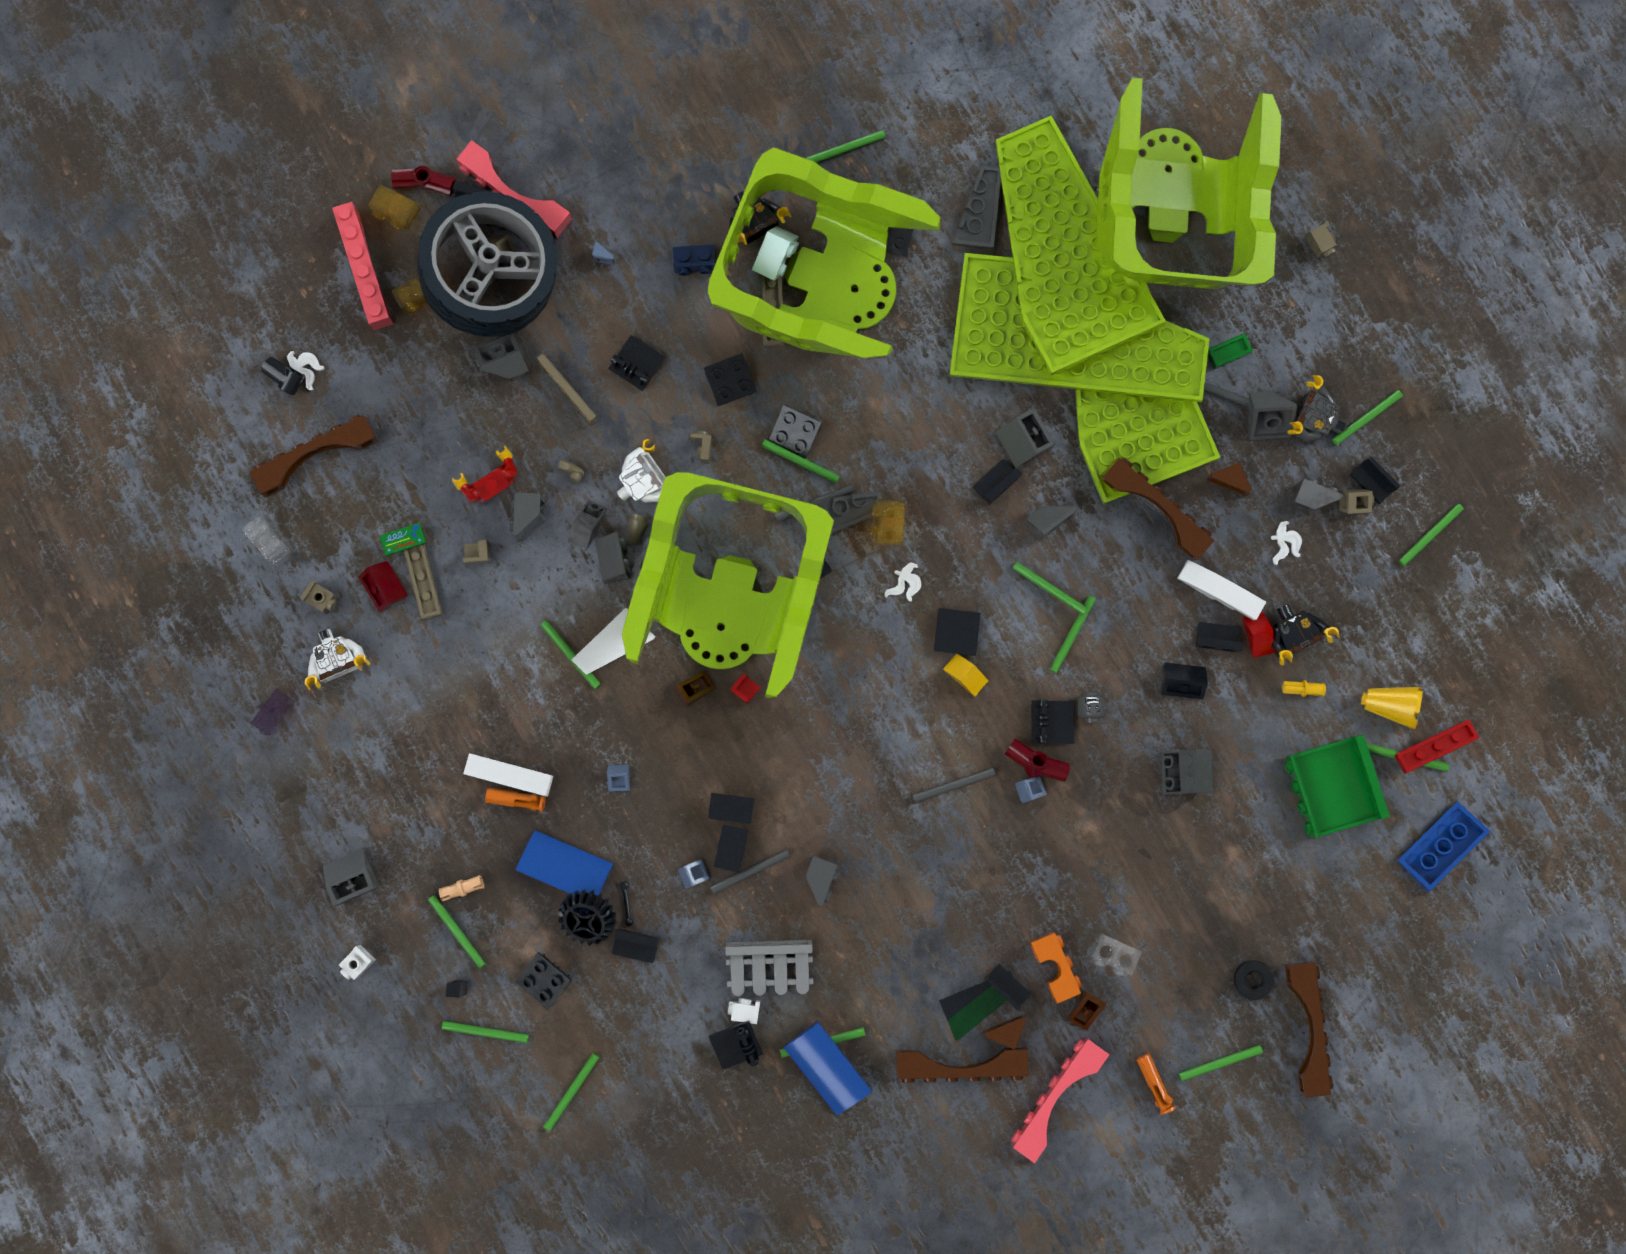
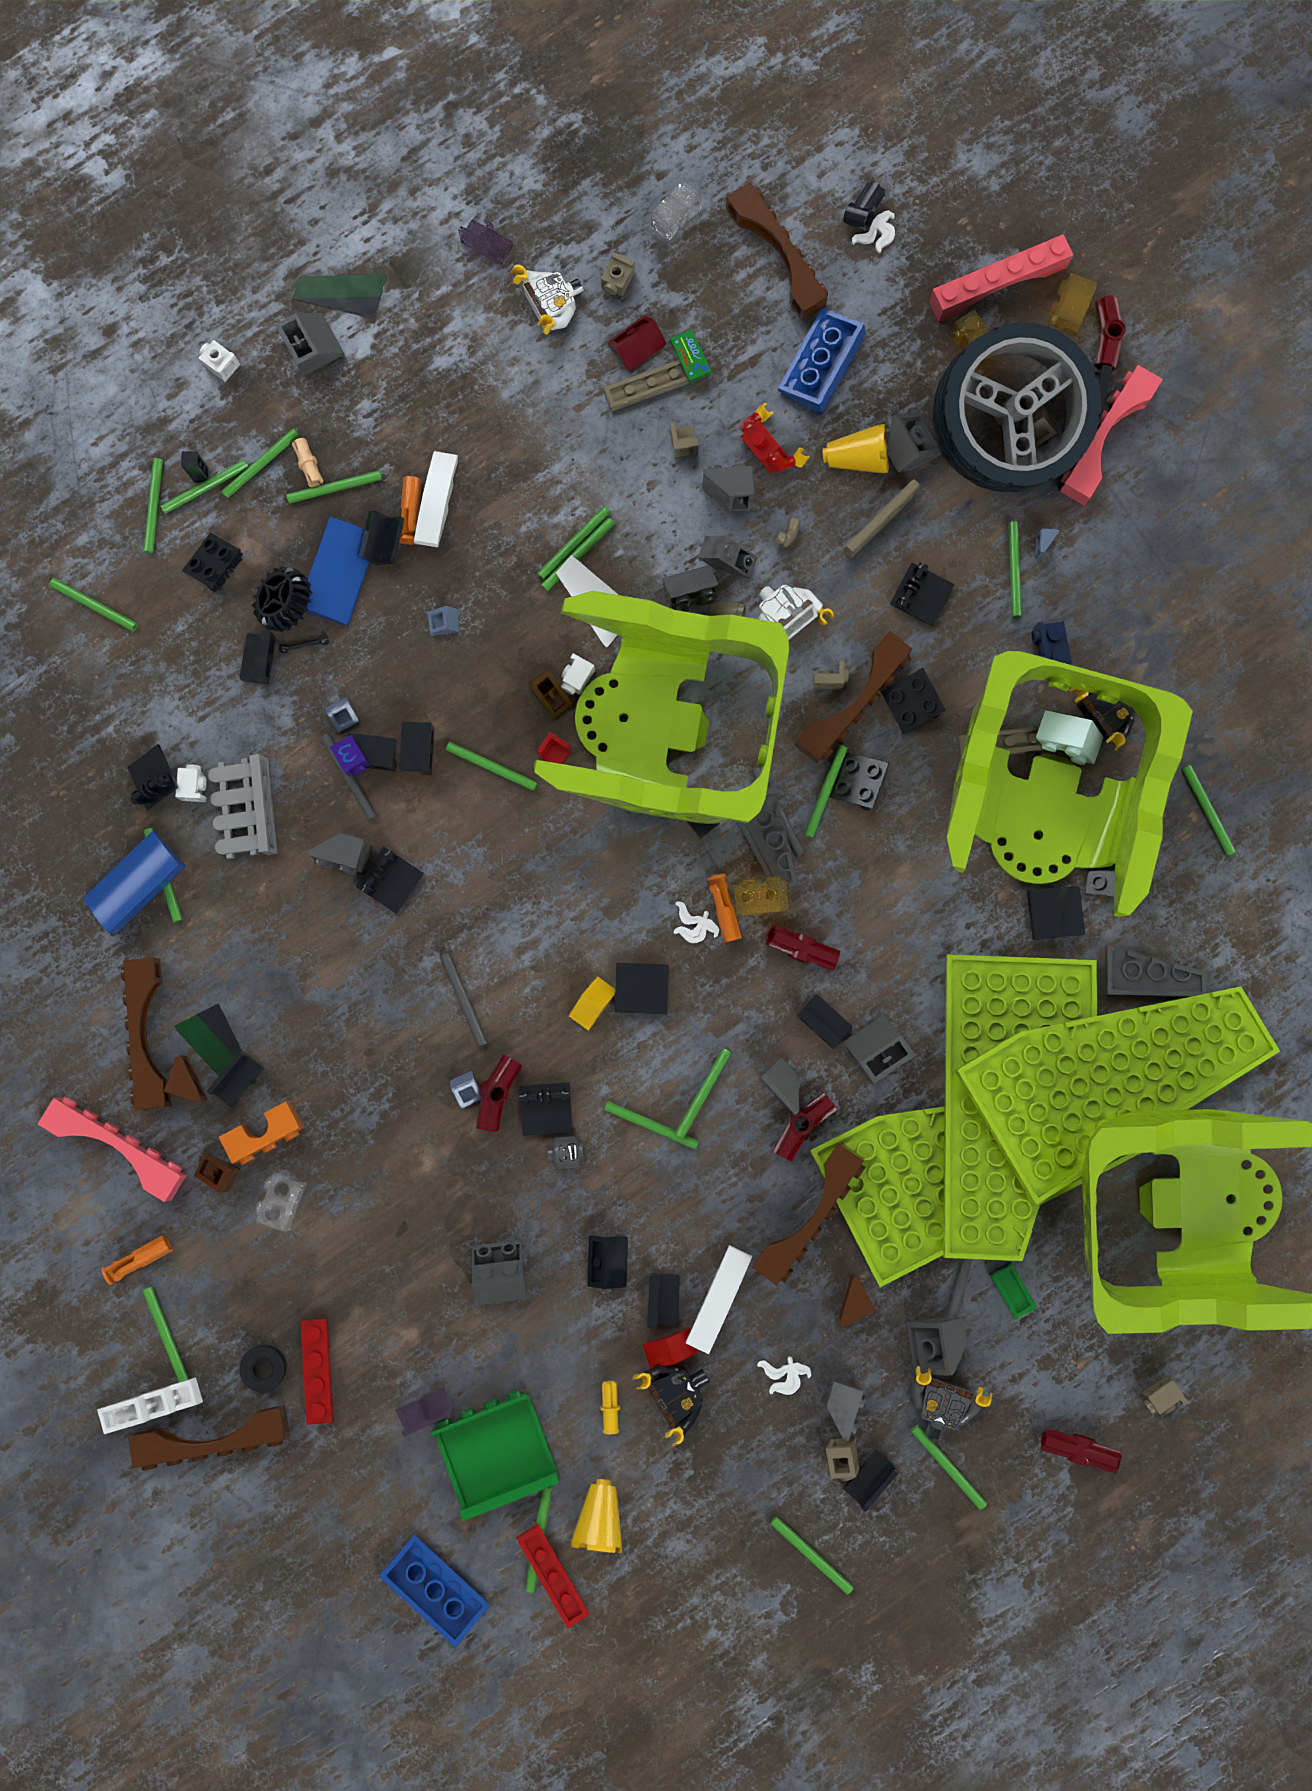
camera: 90 degrees right, 0 degrees up
none -> white slope [97,1377,203,1434]
none -> bright green piece [161,459,249,514]
none -> bright green piece [286,470,382,504]
none -> dark green sticker [293,274,387,318]
none -> red plate [301,1318,334,1425]
none -> dark purple brick [330,735,370,777]
none -> black hinge [356,846,424,914]
none -> black panel [358,510,405,566]
none -> clear purple panel [396,1387,453,1437]
none -> bright green bar [446,742,538,791]
none -> bright green piece [537,506,611,580]
none -> white brick [561,653,595,696]
none -> orange piece [706,874,742,943]
none -> dark red piece [765,925,841,971]
none -> dark red piece [773,1092,837,1162]
none -> blue slope [778,308,866,414]
none -> reddish brown arch [795,631,912,764]
none -> yellow cone [823,424,889,474]
none -> bright green bar [1008,521,1022,618]
none -> black slope [1027,886,1085,940]
none -> dark red piece [1040,1428,1122,1474]

